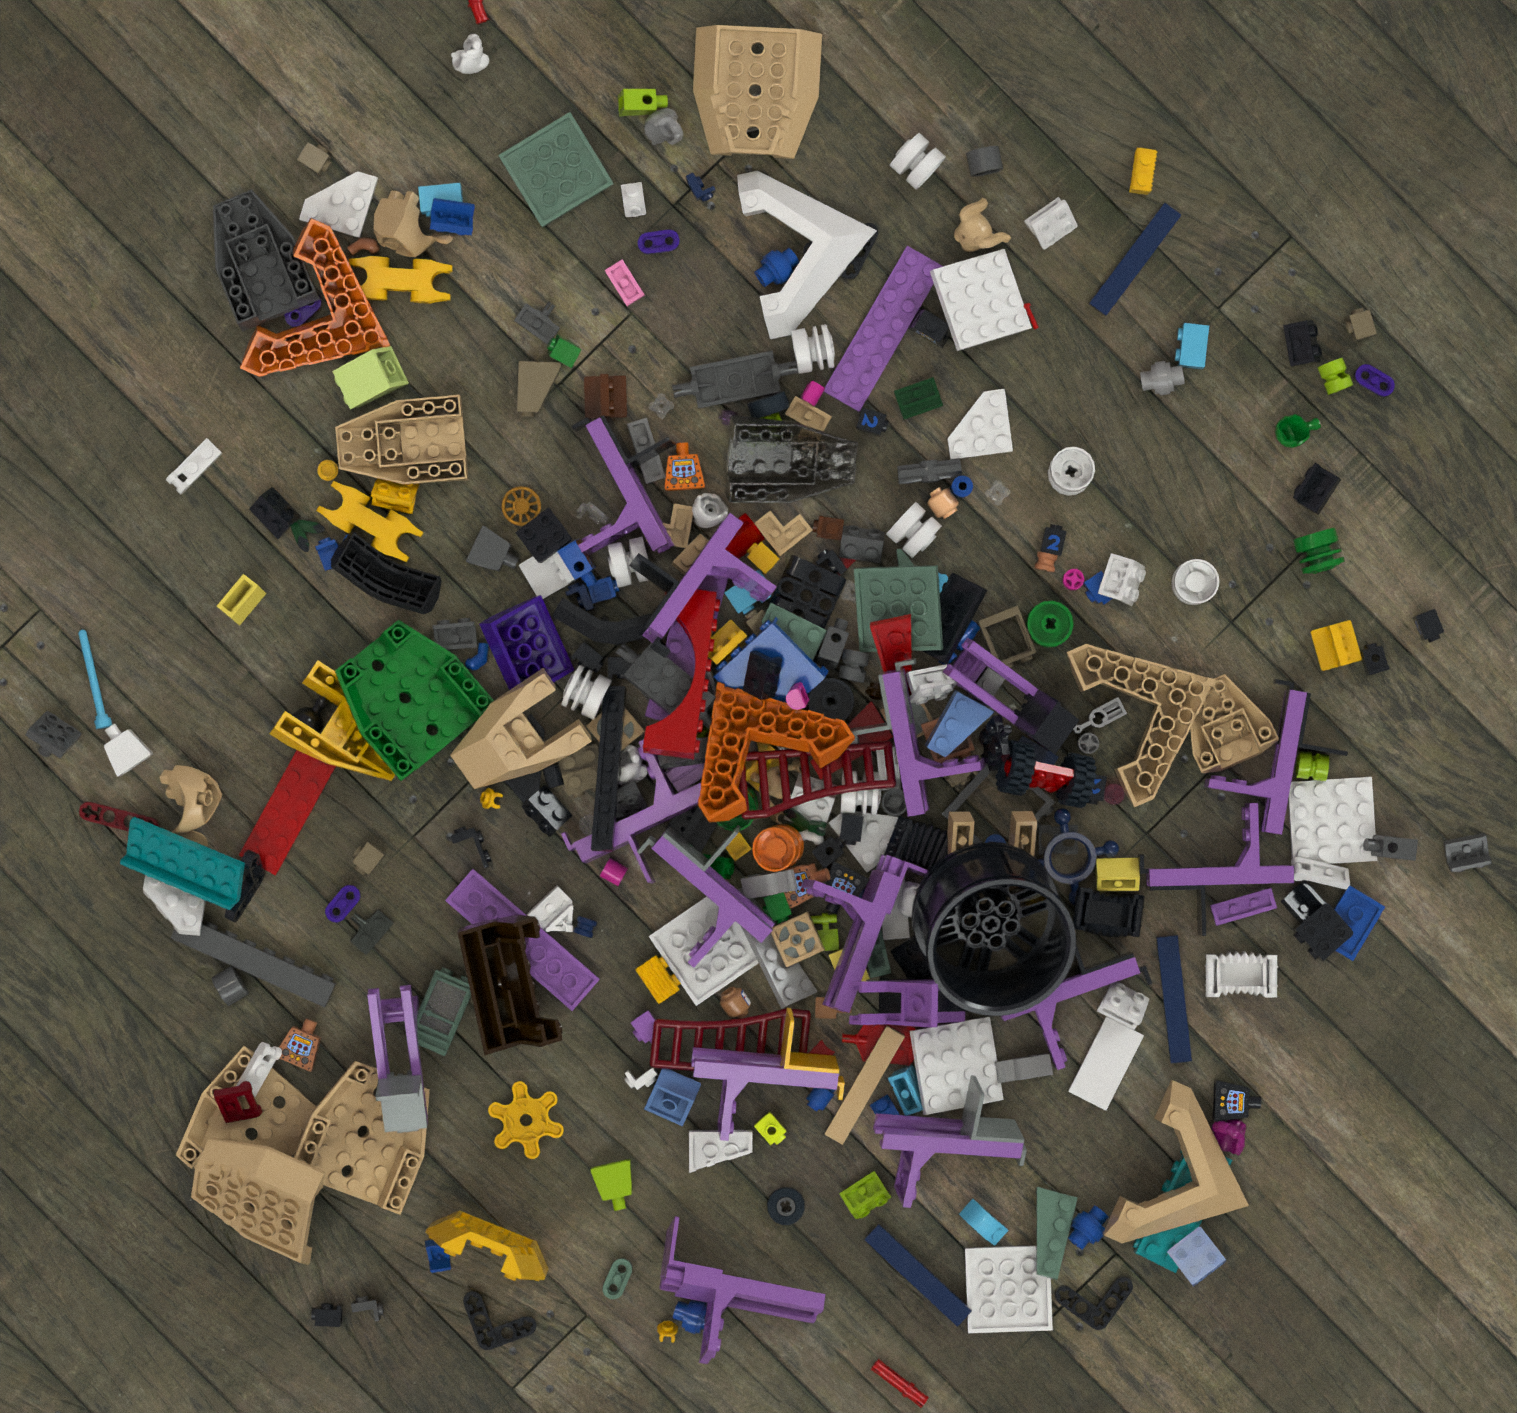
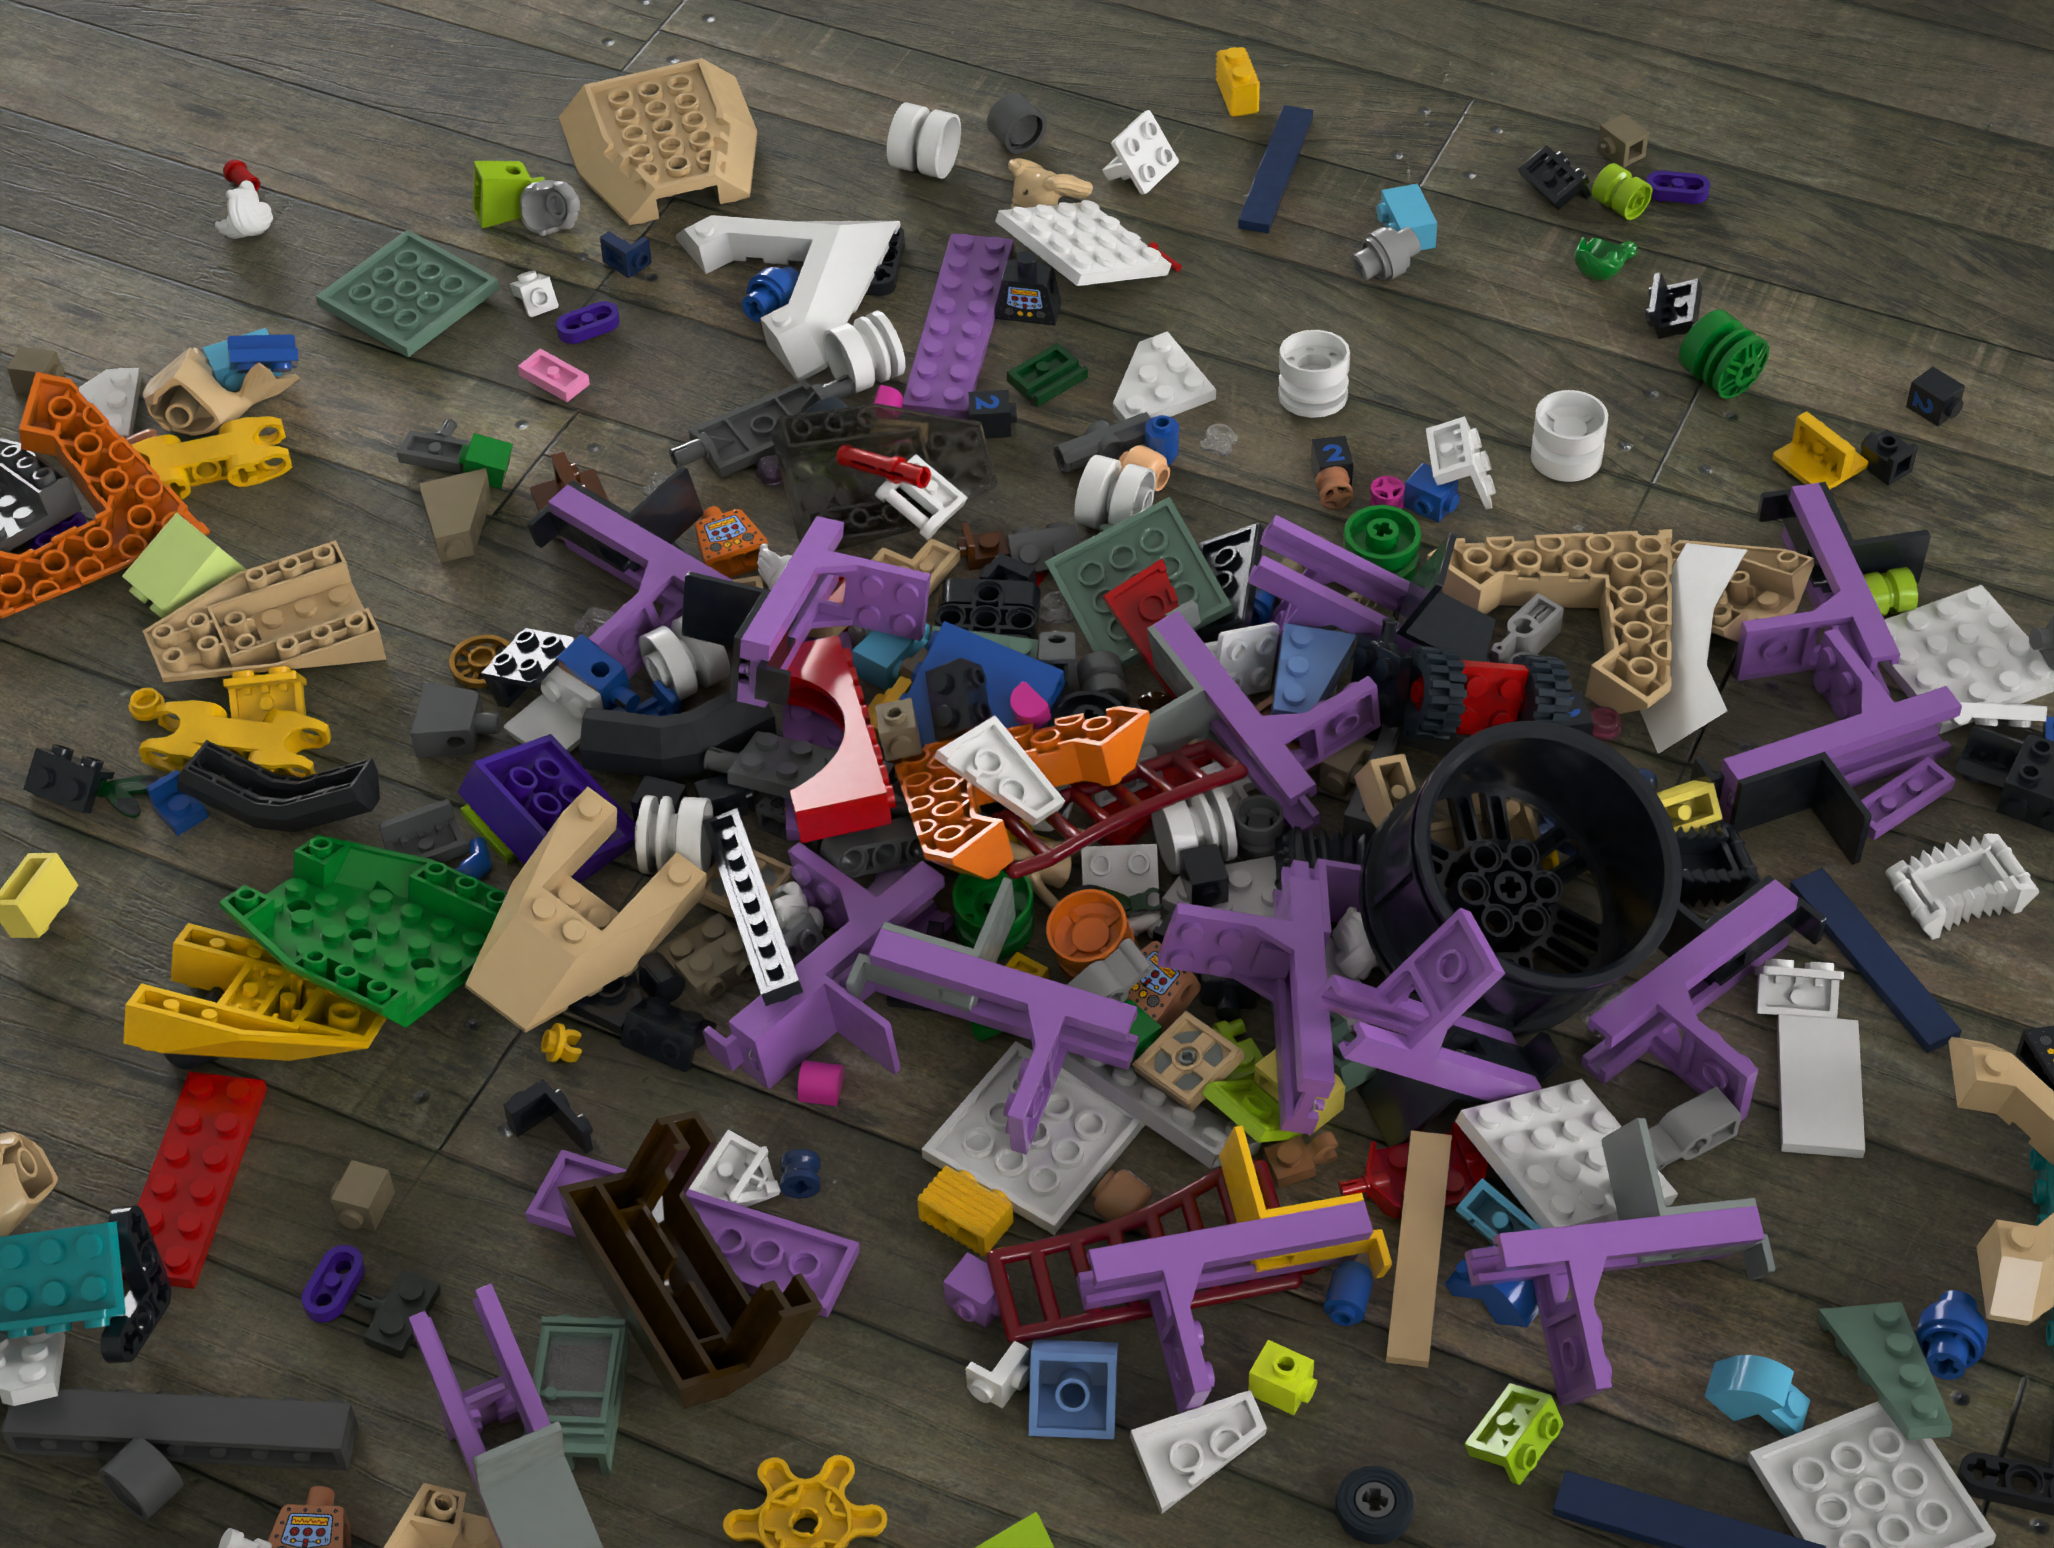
camera: 20 degrees left, 40 degrees down
none -> red pin [836,444,931,489]
none -> white plate [875,454,968,540]
none -> dark tan brick [875,698,922,761]
none -> white wing [934,715,1065,826]
none -> lime plate [1202,1079,1303,1143]
none -> white sticker [1640,543,1747,754]

